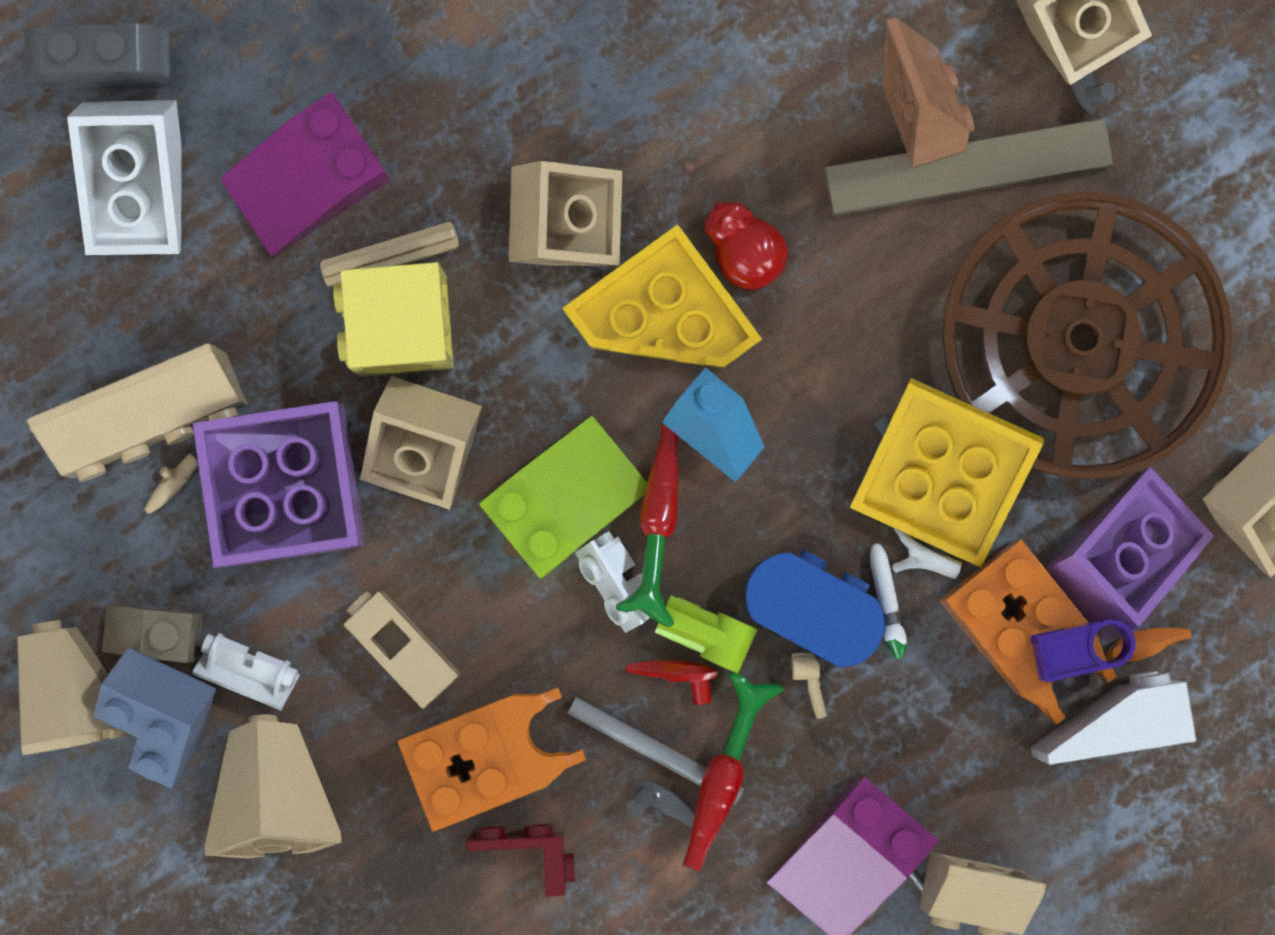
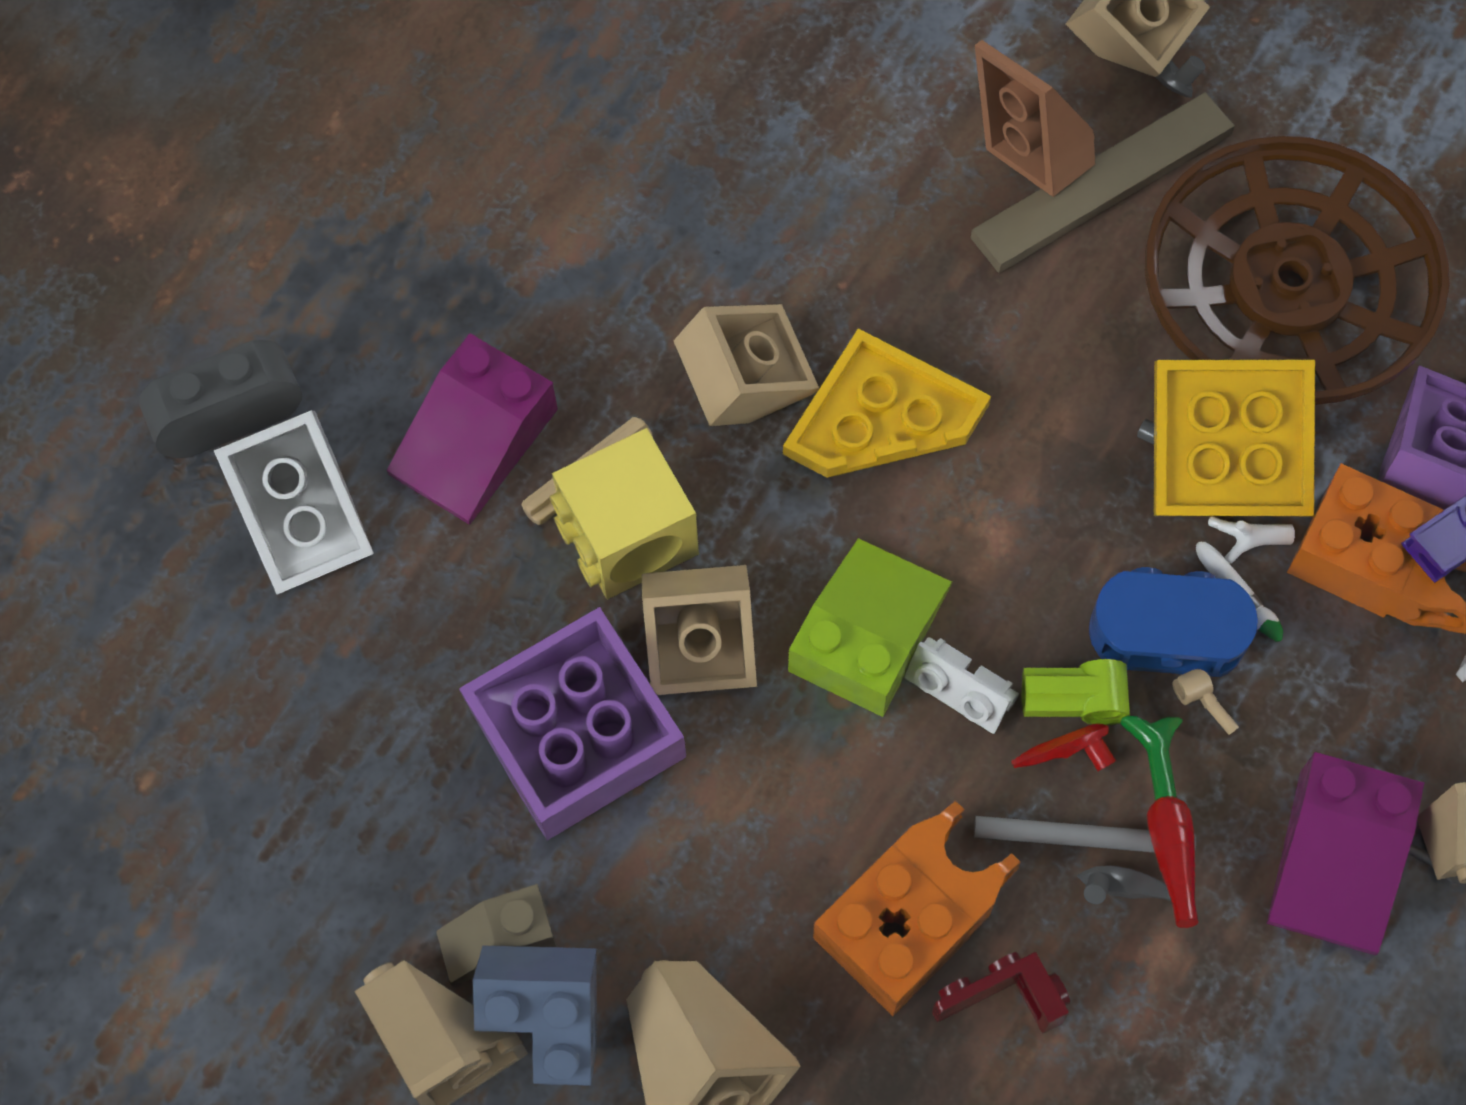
camera: 20 degrees left, 20 degrees down
tan slope [26,343,248,482] -> none
tan helmet [144,453,199,514] -> none
white hinge [192,633,300,710] -> none
tan brick [343,591,461,709] -> none
piece [616,424,679,627] -> none
dark azure slope [662,367,765,483] -> none
red hair [704,202,789,290] -> none

